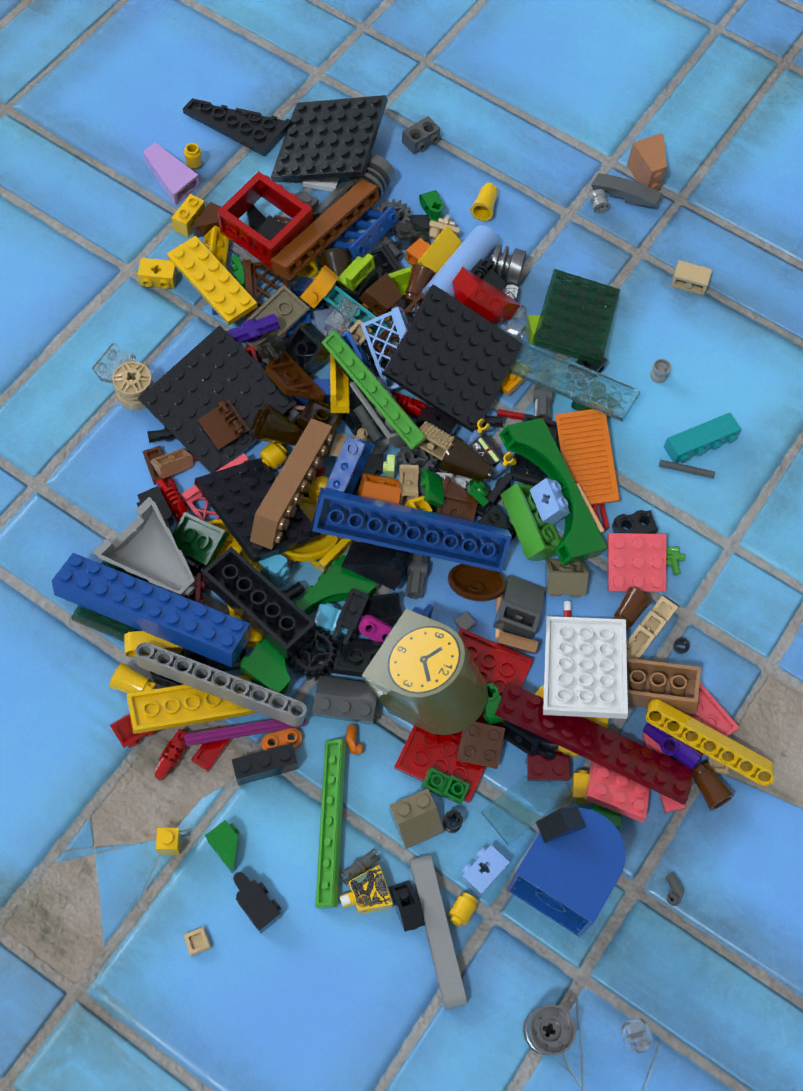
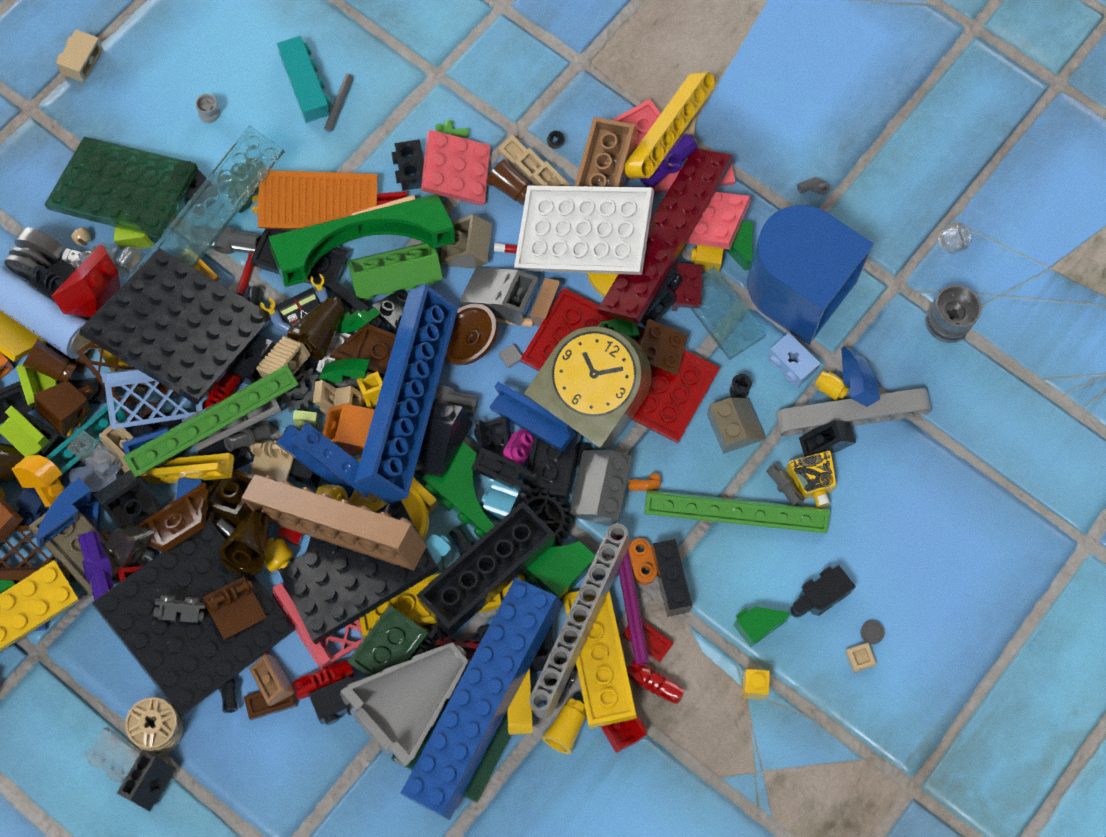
camera: 85 degrees left, 5 degrees up
green slope [421,767,470,804] -> none
light blue brick [530,478,570,524] -> none
black slope [536,806,586,843] -> none
reddish brown plant [693,762,734,811] -> none
none -> blue slope [36,477,91,547]
none -> tan hinge [71,227,91,246]
none -> black brick [117,750,176,812]
none -> dark grey hinge [153,595,205,623]
none -> blue slope [841,346,880,407]
none -> dark grey piece [860,621,885,645]

